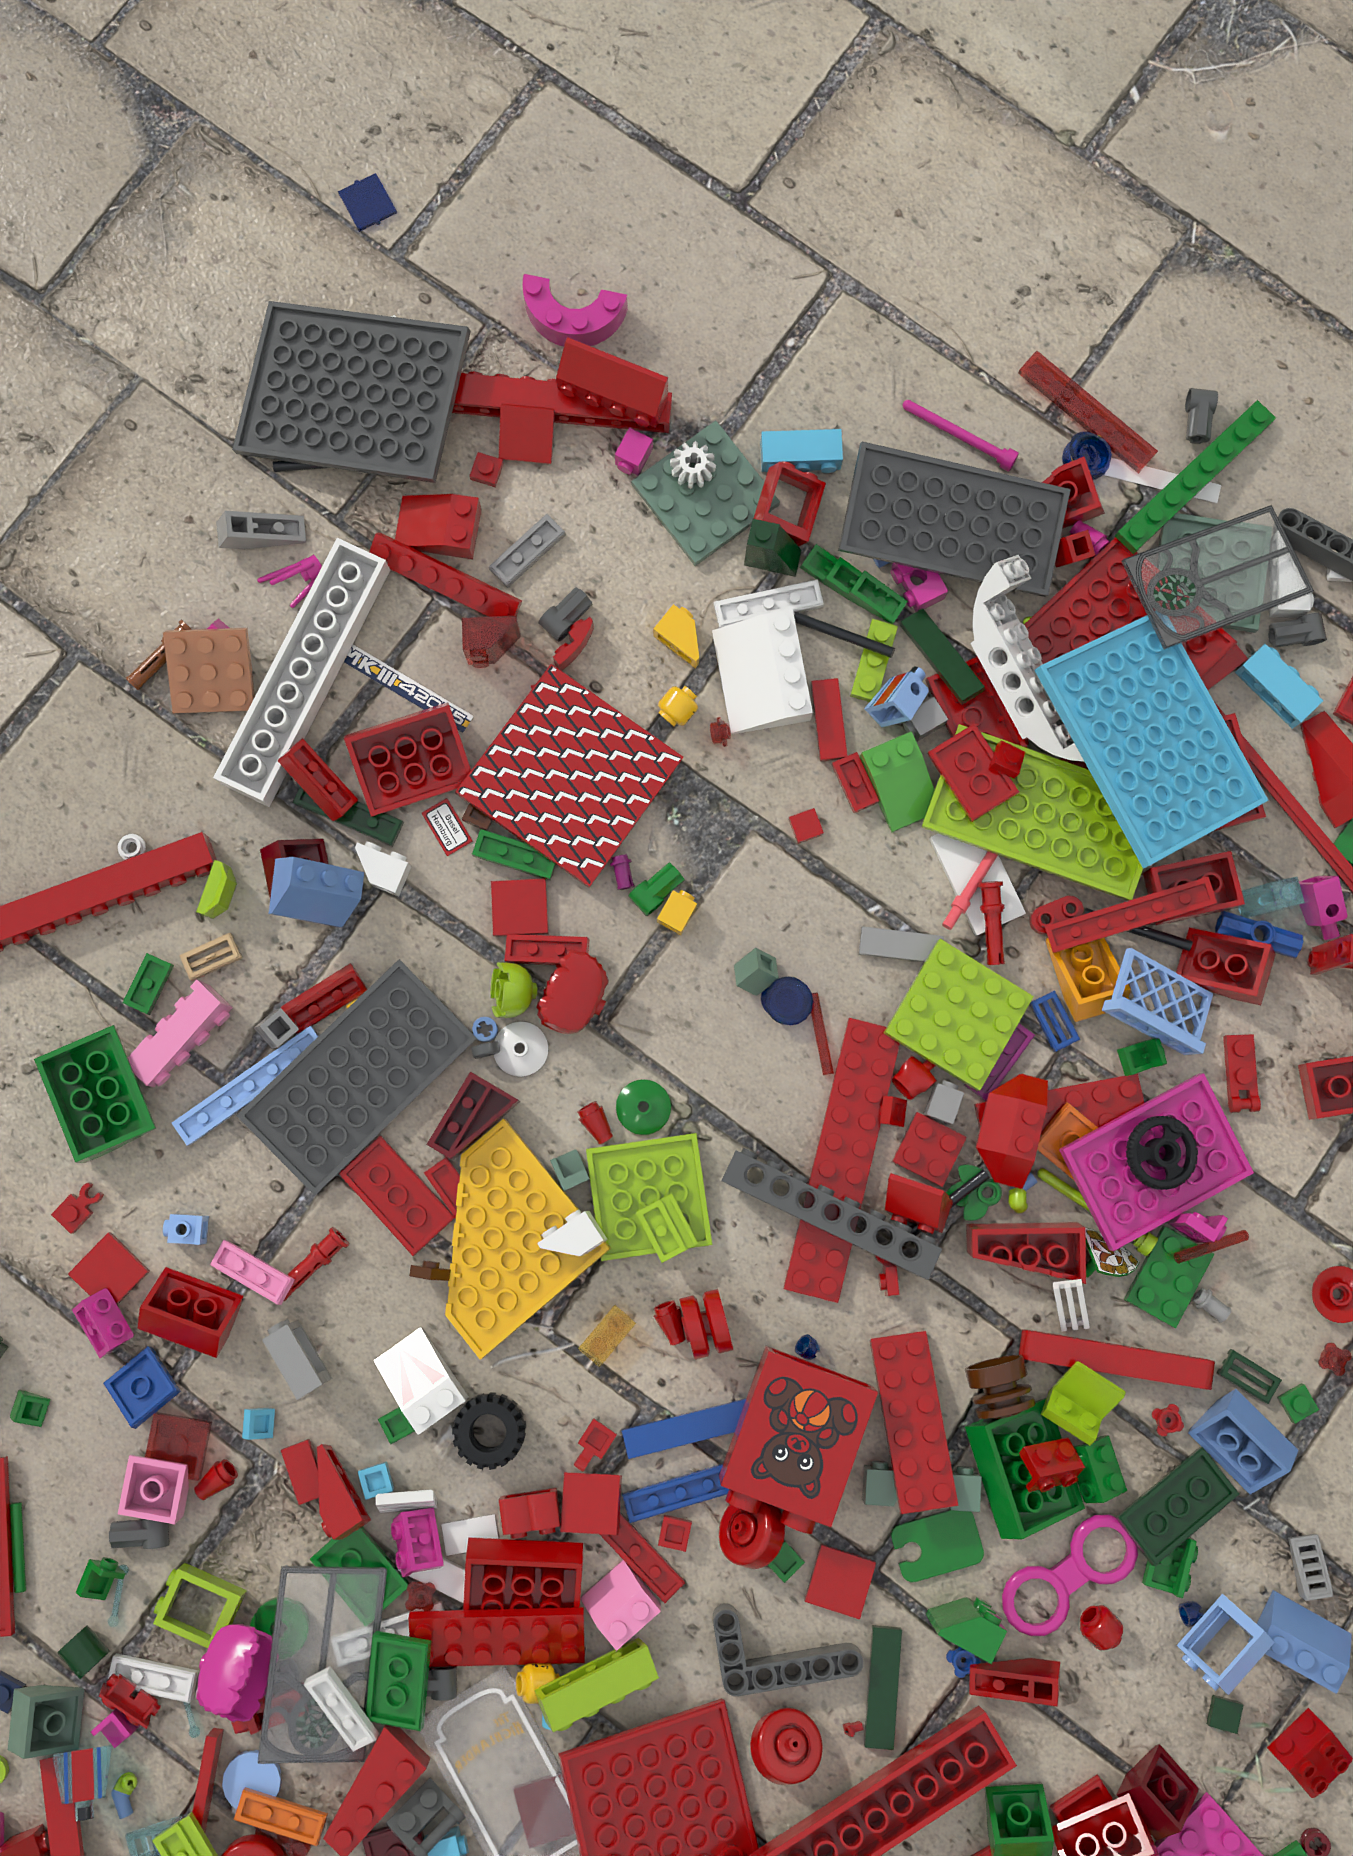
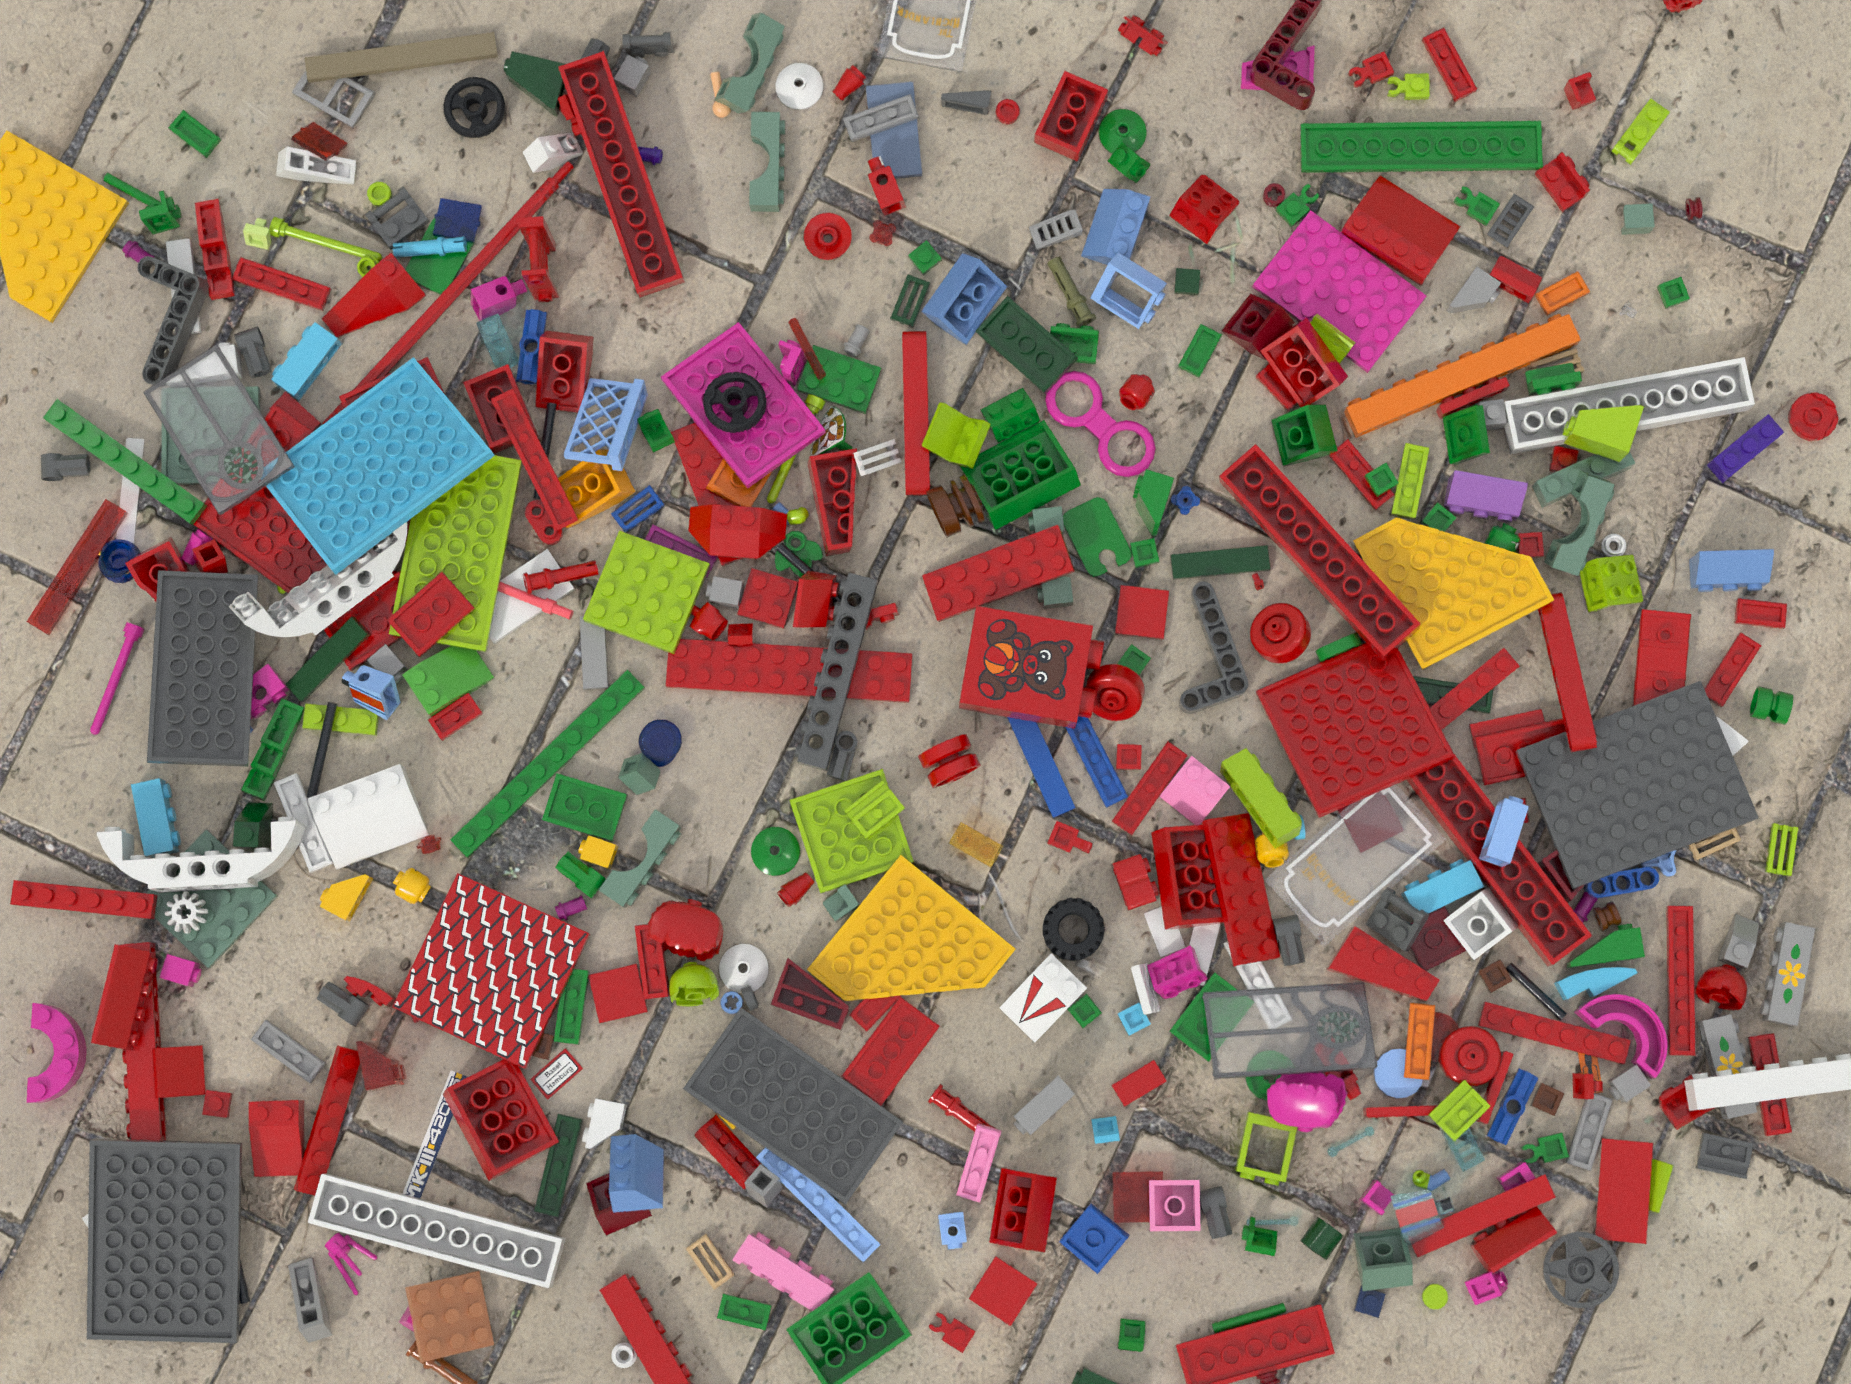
camera: 90 degrees left, 0 degrees up
dark pink bracket [72,1288,134,1358] -> none
red hinge [99,1673,161,1729] -> none
white tile [108,1653,199,1703] -> none
red cone [194,1459,238,1501] -> none
lime slope [196,860,237,919] -> none
red slope [278,738,358,821] -> none
white tile [304,1666,379,1752] -> none
red slope [317,1444,371,1540] -> none
green tile [366,1631,431,1731] -> none
clear red plate [405,1581,436,1611] -> none
reddish brown plate [409,1260,451,1281] -> none
white slope [537,1210,608,1256] -> none
red tile [560,1472,622,1535] -> none
red cone [654,1300,686,1345] -> none
red window [753,461,826,546] -> none
red tile [788,808,824,844] -> none
clear blue hinge [795,1334,820,1360] -> none
clear red bar [807,992,834,1076] -> none
red tile [811,678,847,761] -> none
red slope [969,1658,1060,1707] -> none
red plate [990,740,1025,779] -> none
red bracket [1019,1438,1085,1492] -> none
red plate [1152,1404,1184,1436] -> none
clear blue hinge [1178,1601,1204,1627] -> none
red plate [1223,1034,1261,1113] -> none
none -> red plate [10,880,158,919]
none -> white slope [97,817,305,893]
none -> green plate [450,670,645,858]
none -> green plate [542,773,628,842]
none -> sand green arch [599,809,682,908]
none -> dark grey piece [827,731,858,781]
none -> olive pin [1047,256,1097,328]
none -> green plate [1130,538,1159,568]
none -> green tile [1178,324,1222,378]
none -> green beam [1315,632,1363,662]

